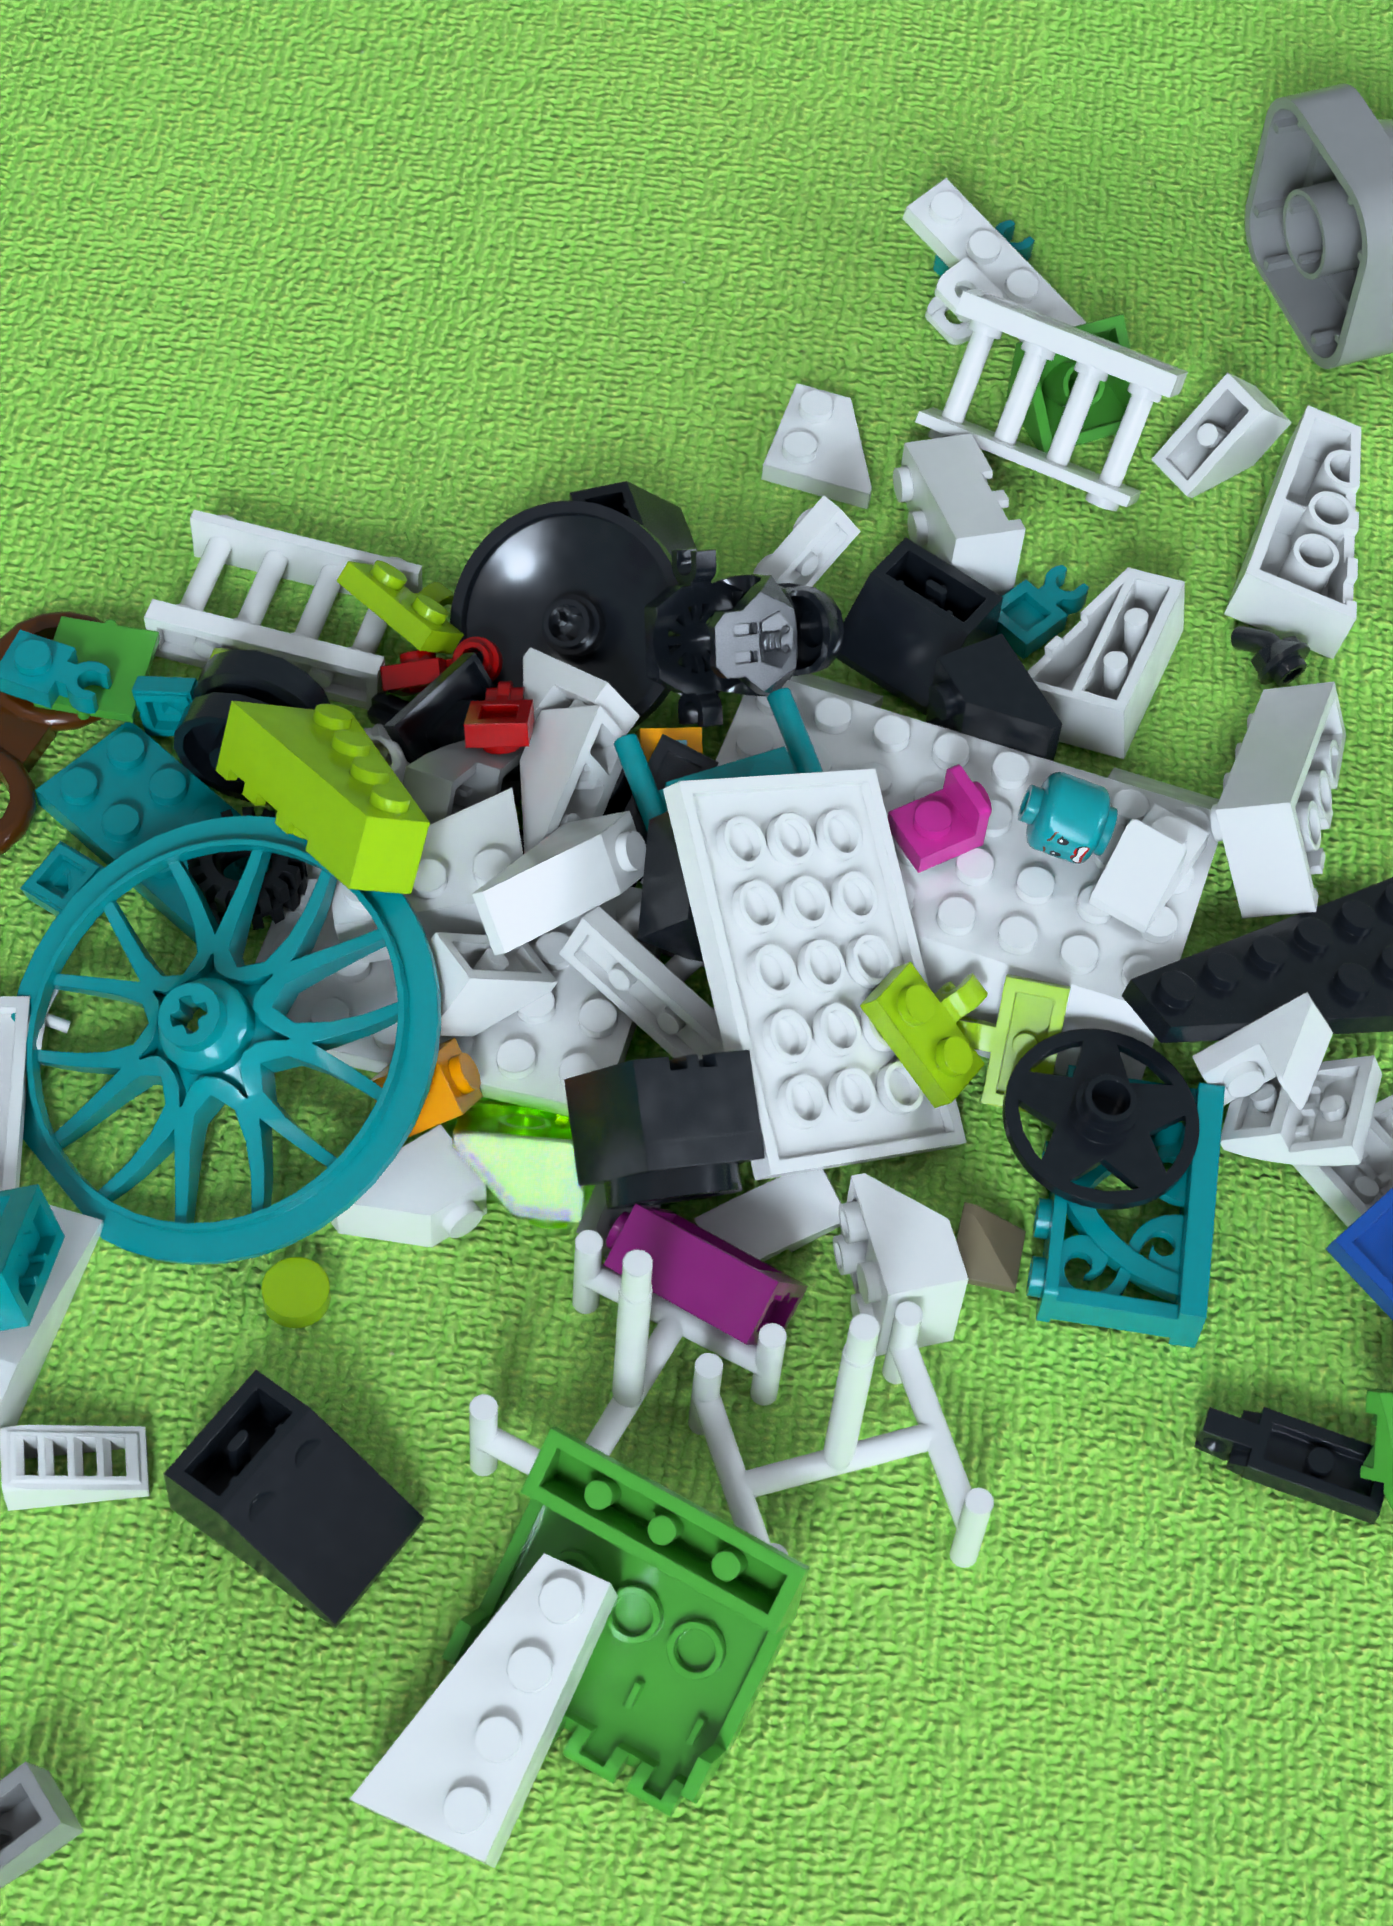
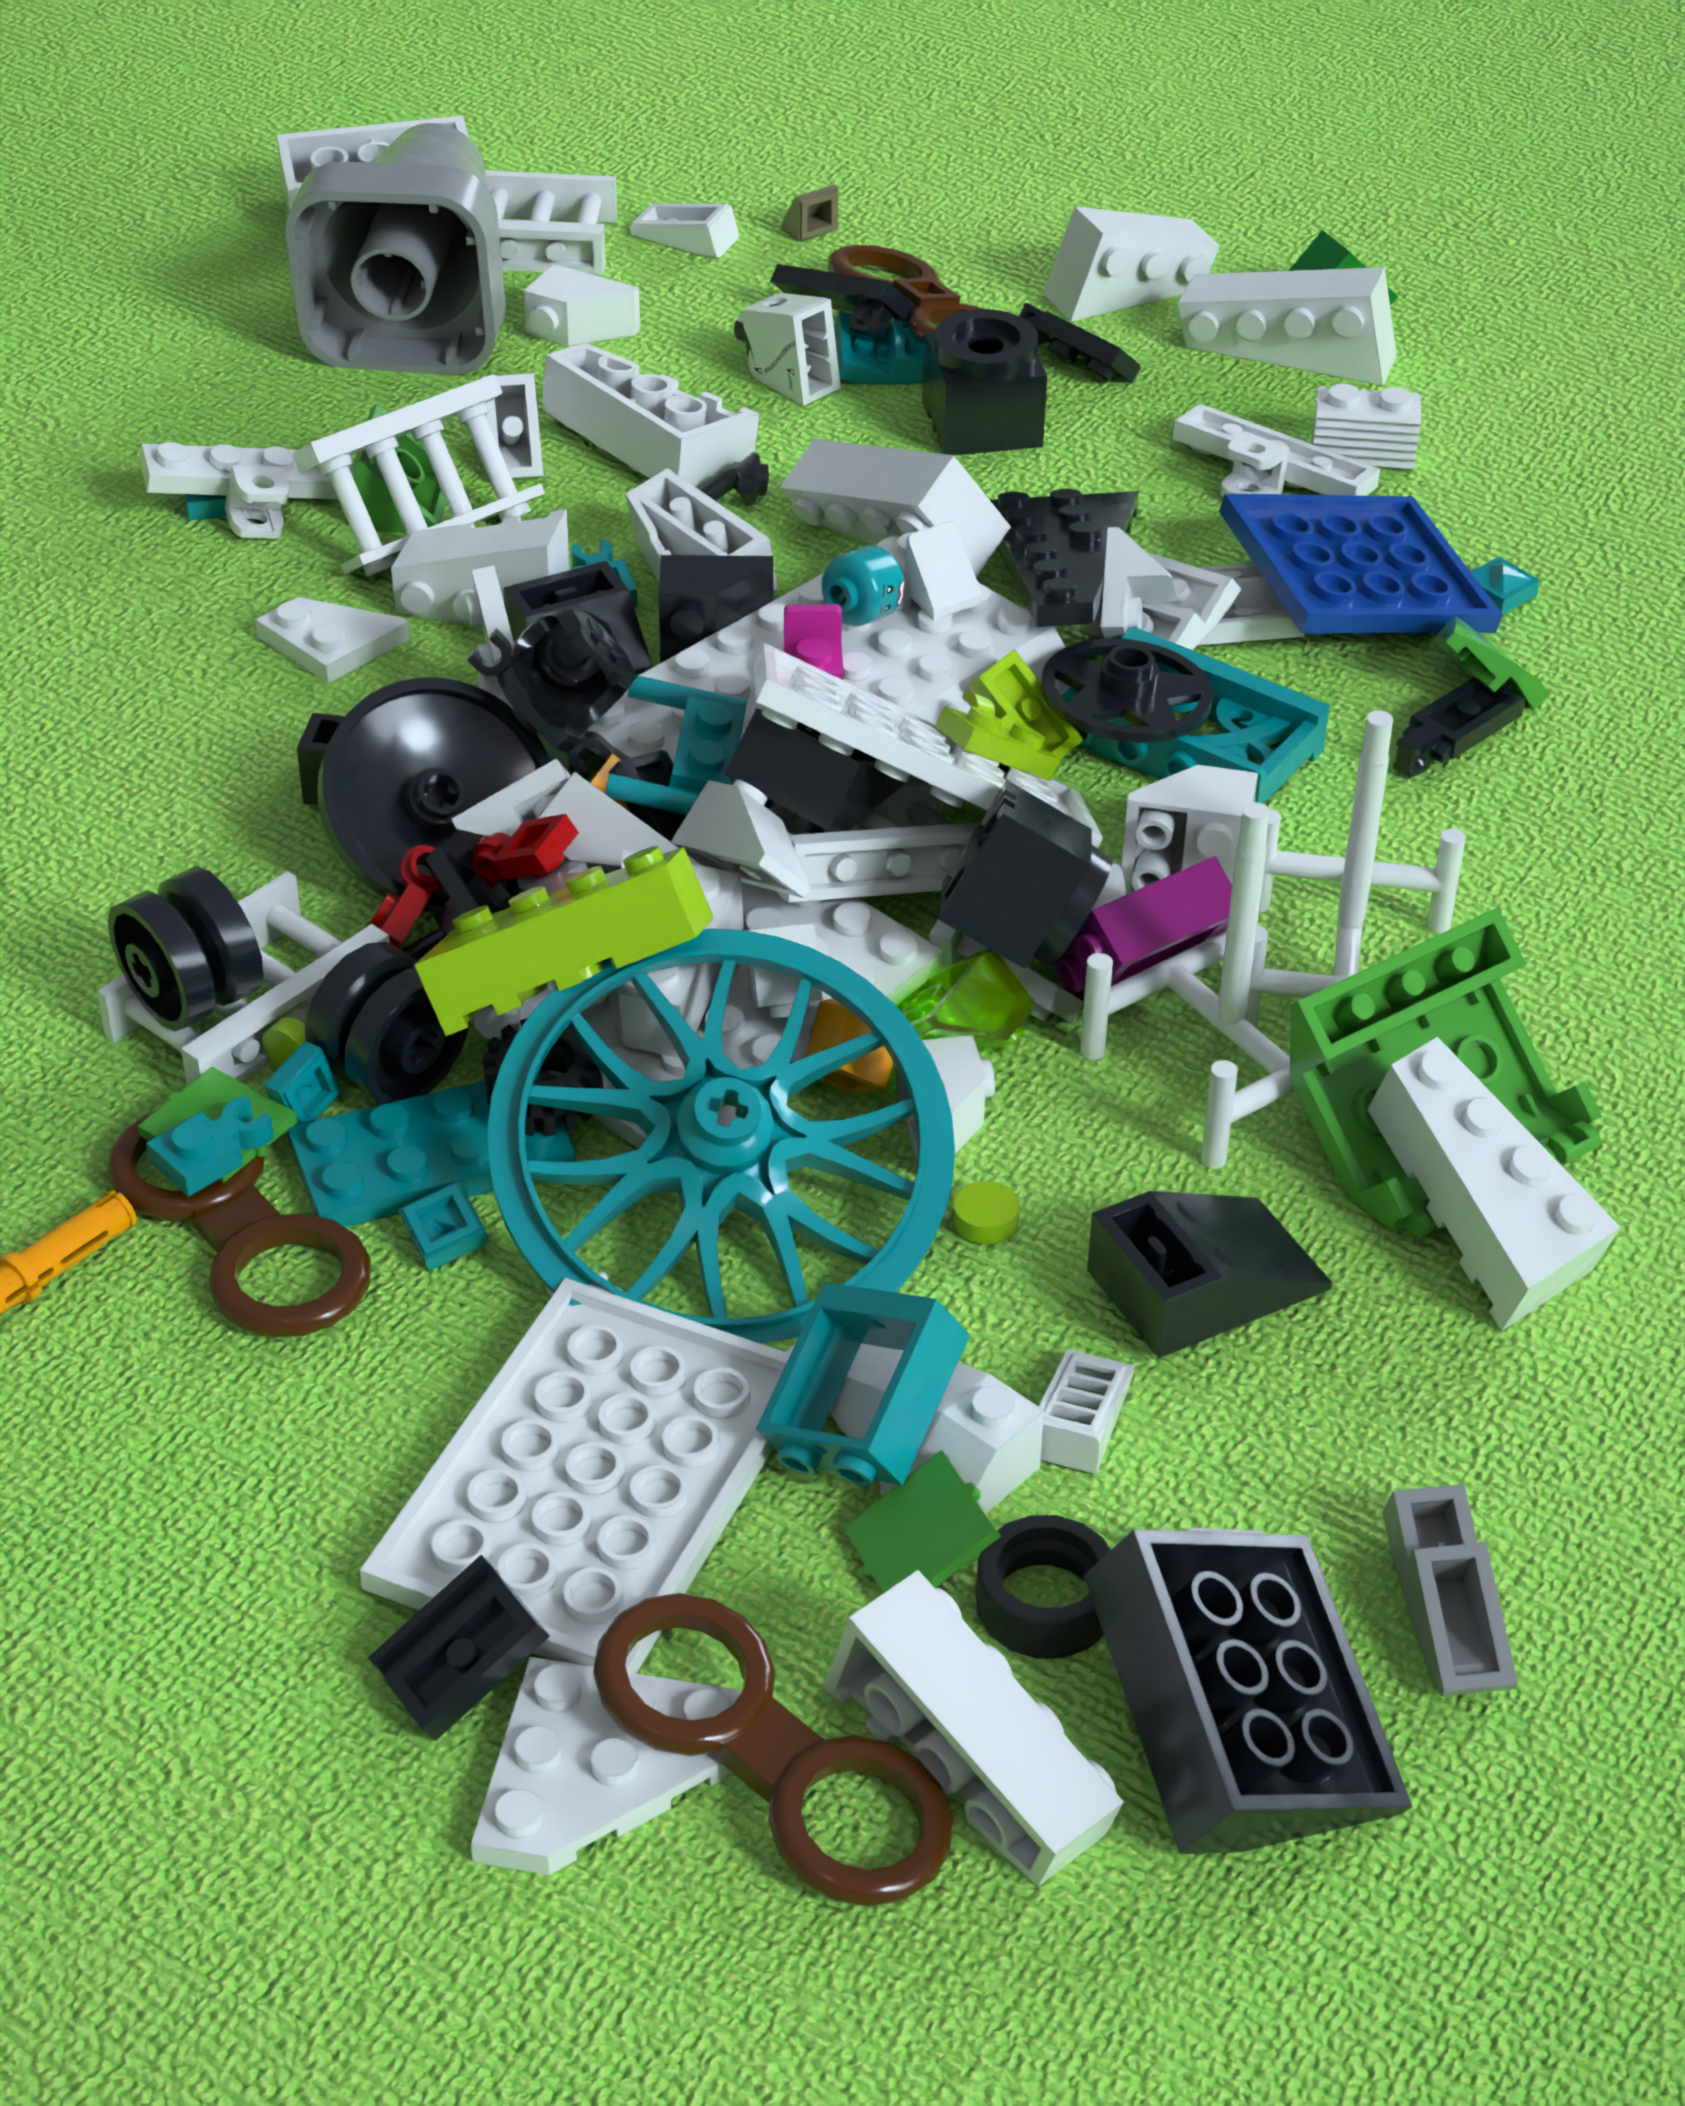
camera: 60 degrees left, 15 degrees down
lime plate [336,560,464,655] -> none
none -> black wheel [107,866,264,1031]

